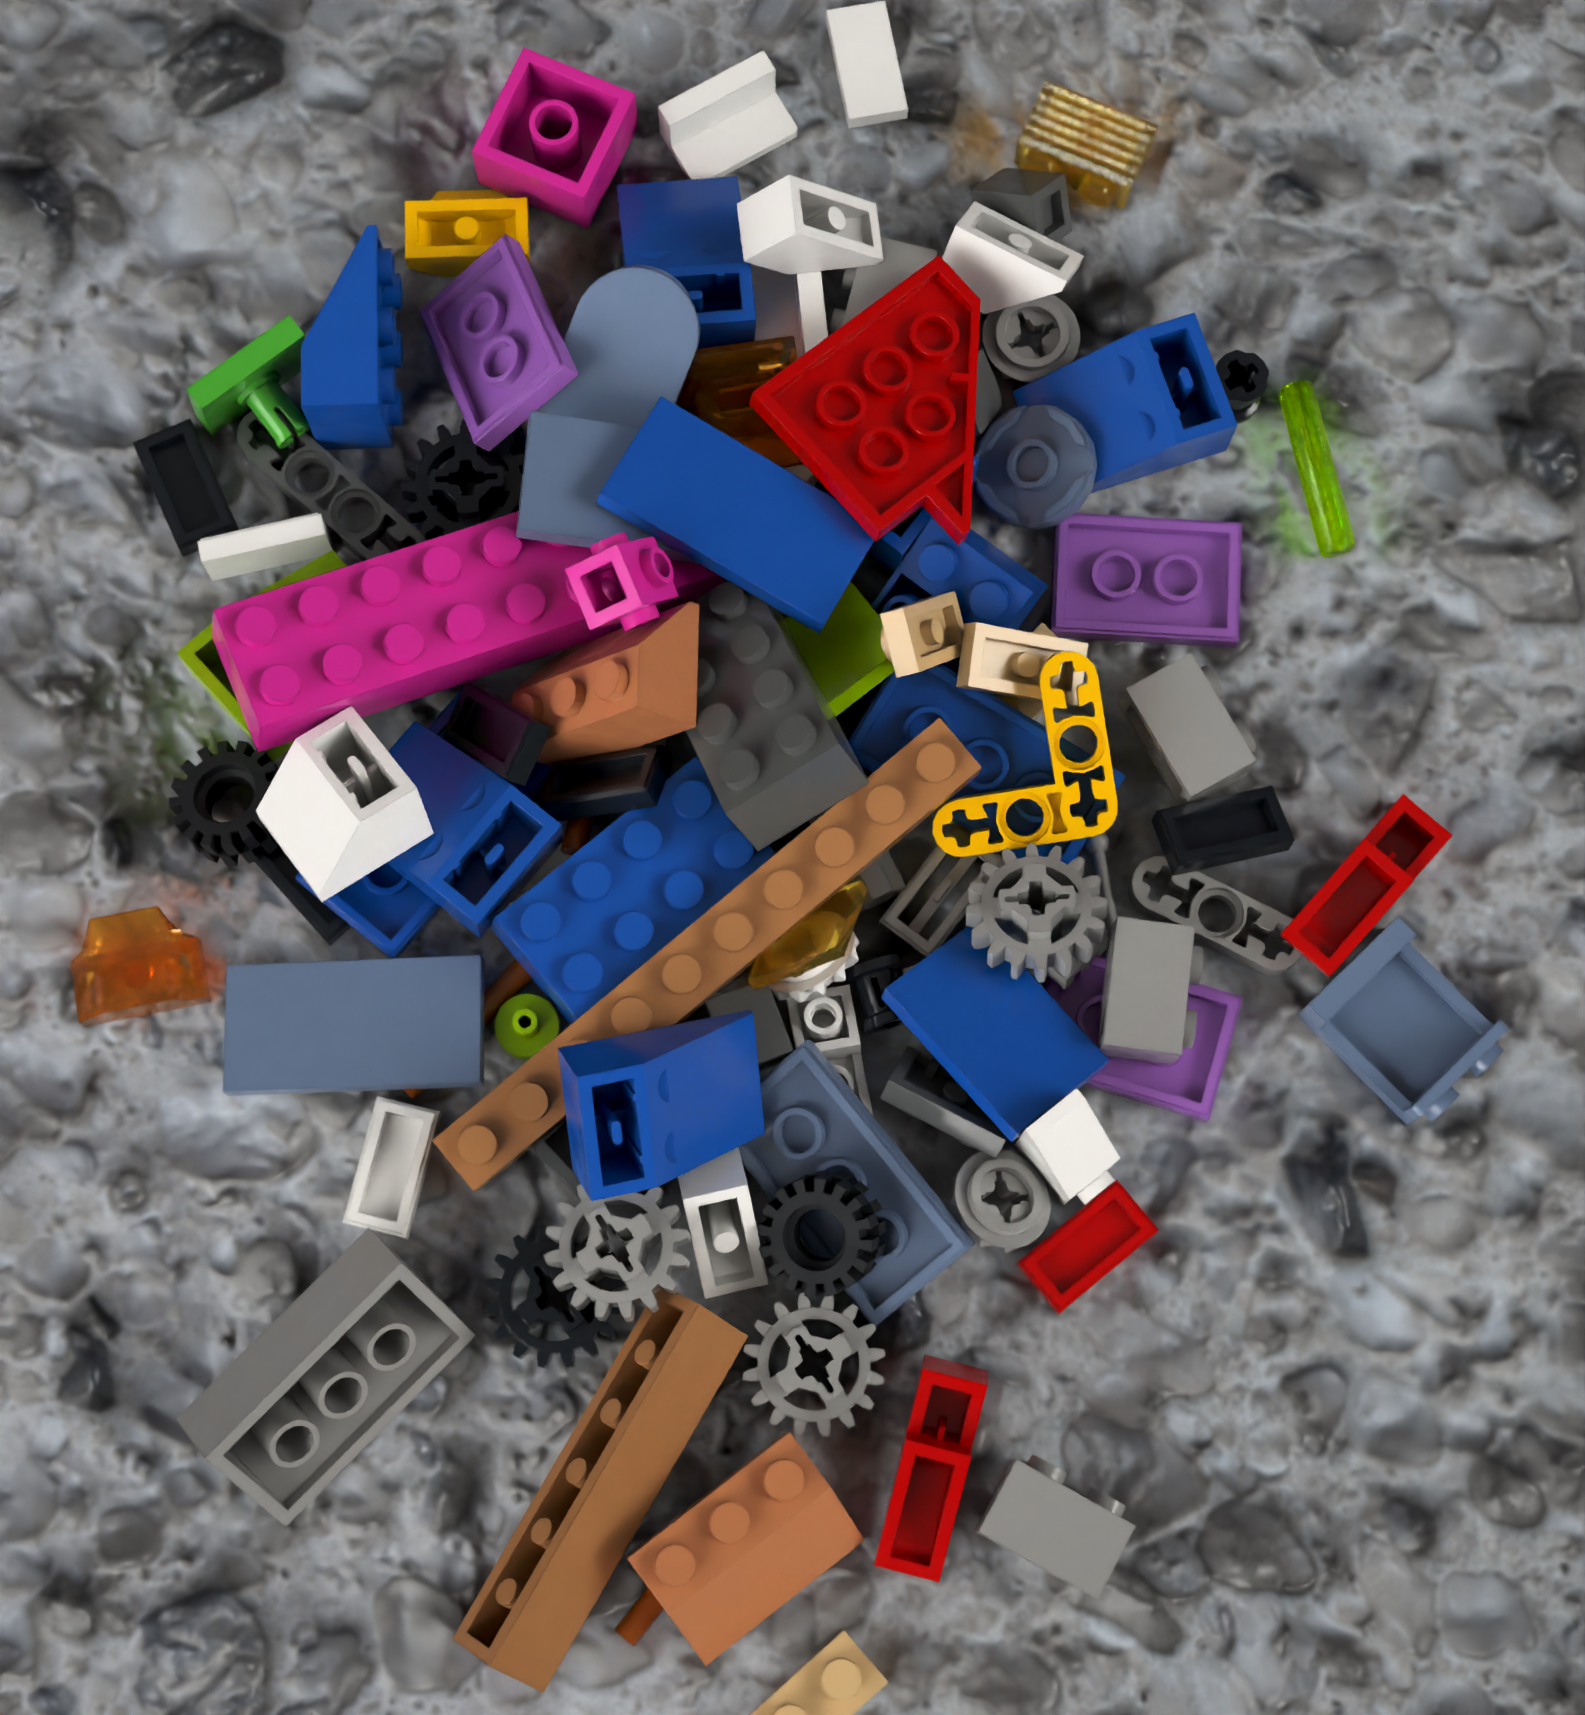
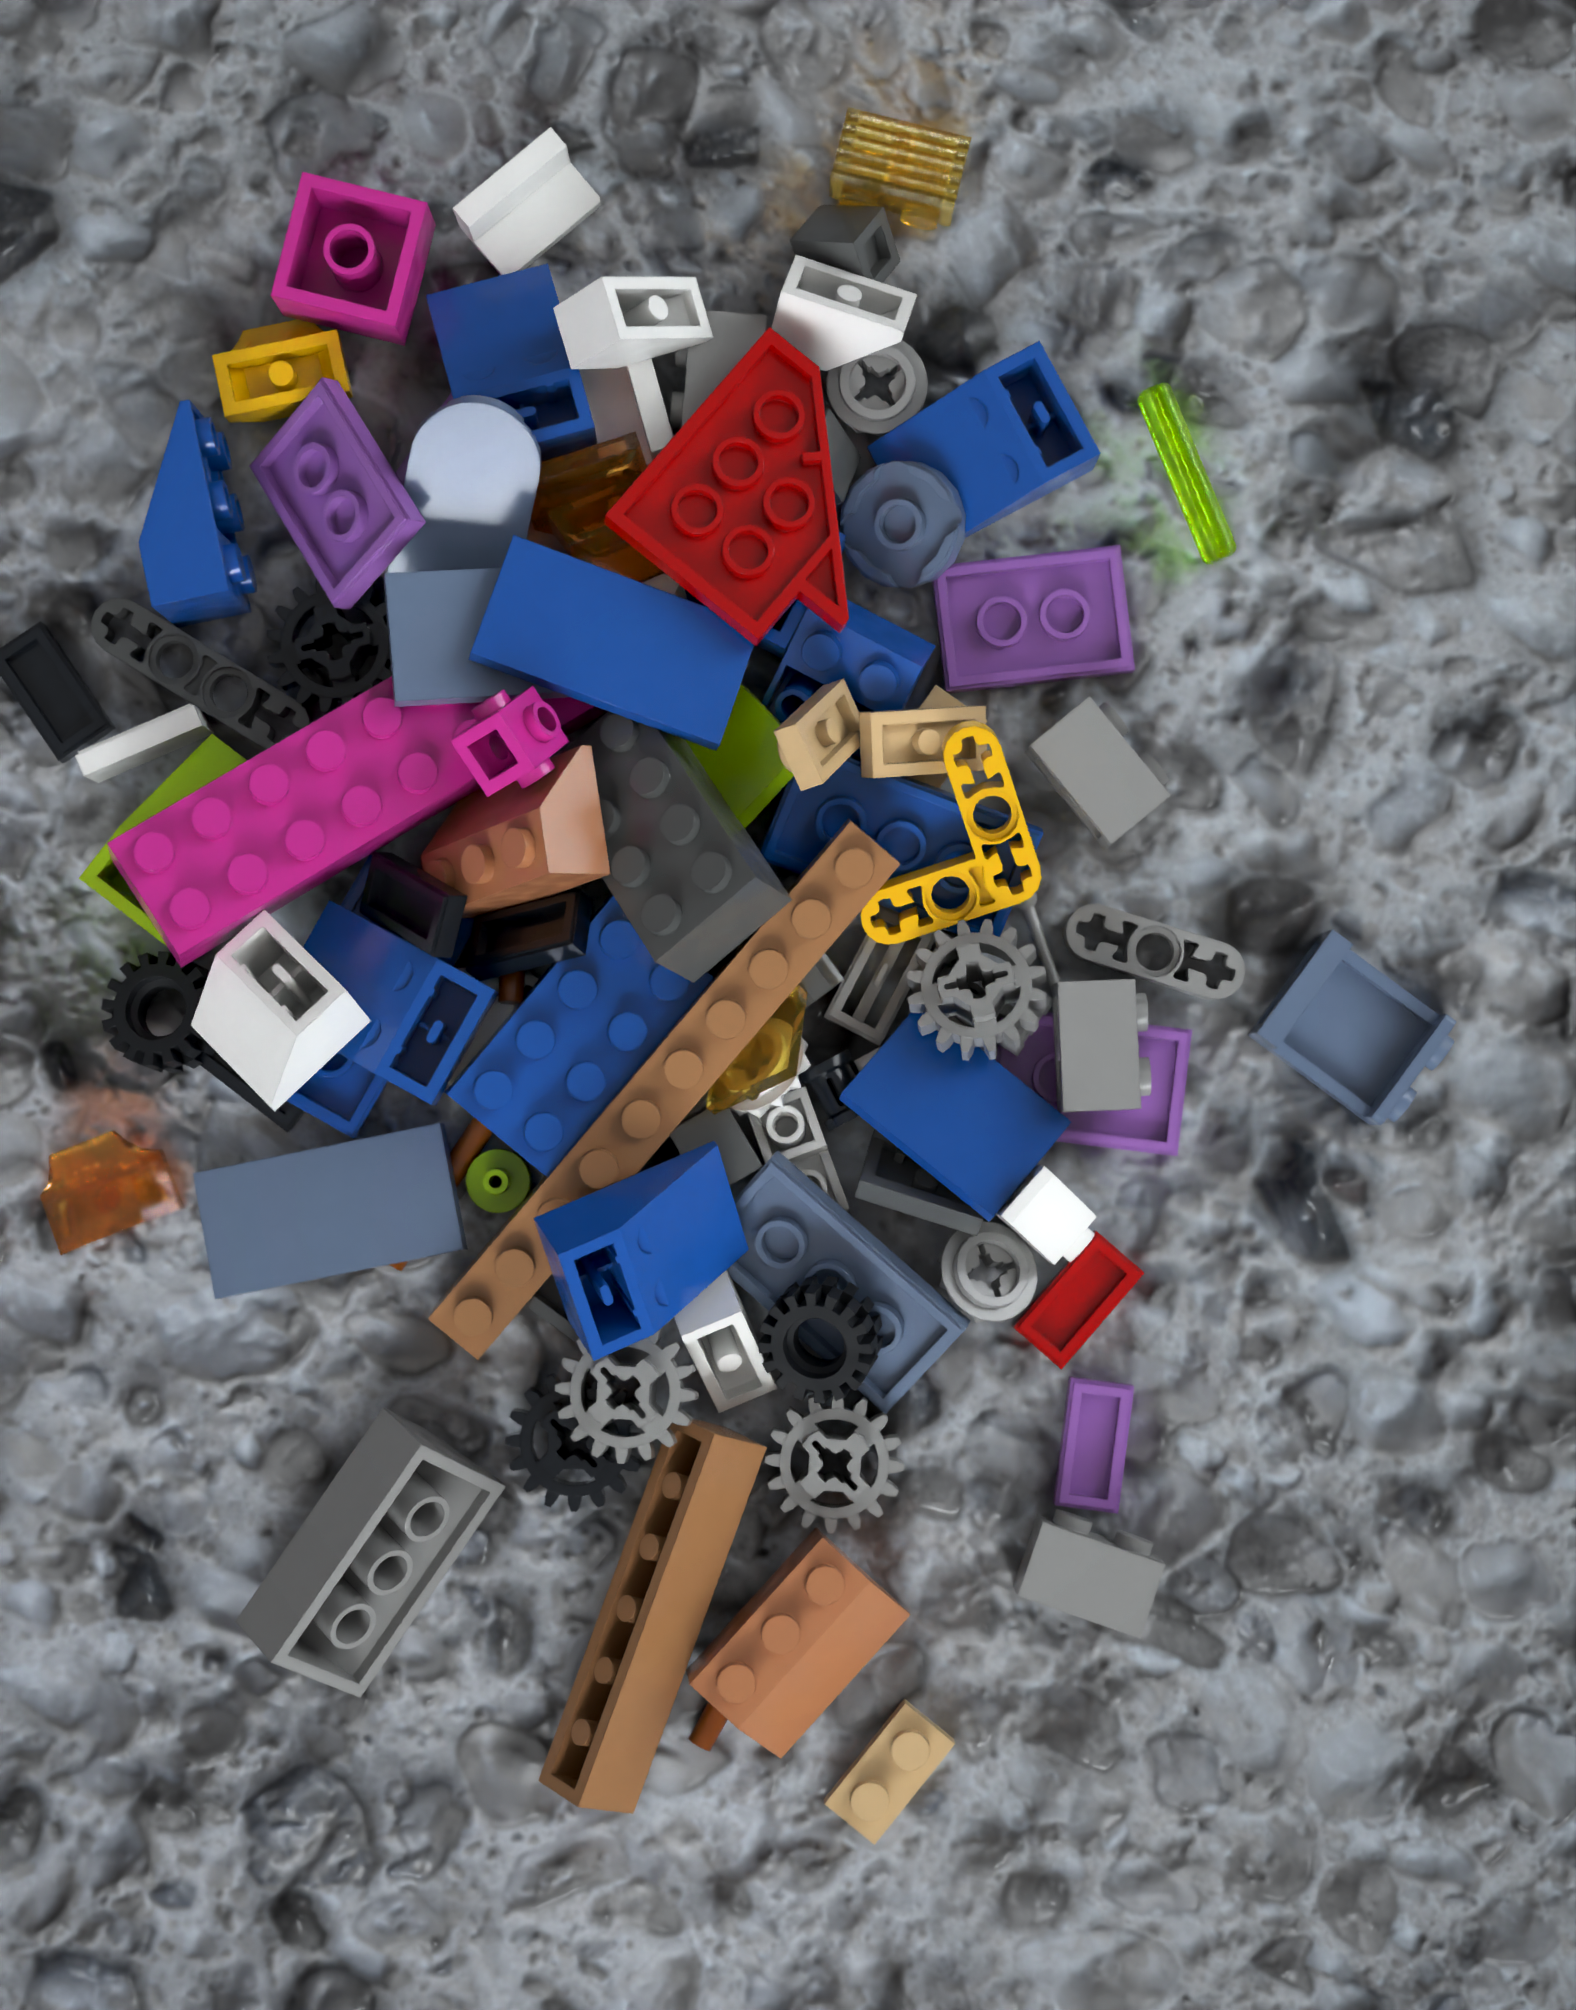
camera: 10 degrees left, 10 degrees up
bright green tile [186,315,310,449] -> none
white tile [342,1096,442,1240] -> none
white tile [826,0,908,129] -> none
red slope [874,1354,988,1582] -> none
black tile [1151,786,1295,876] -> none
black bush [1216,350,1269,424] -> none
red slope [1280,794,1453,977] -> none
none -> medium lavender tile [1053,1376,1134,1514]

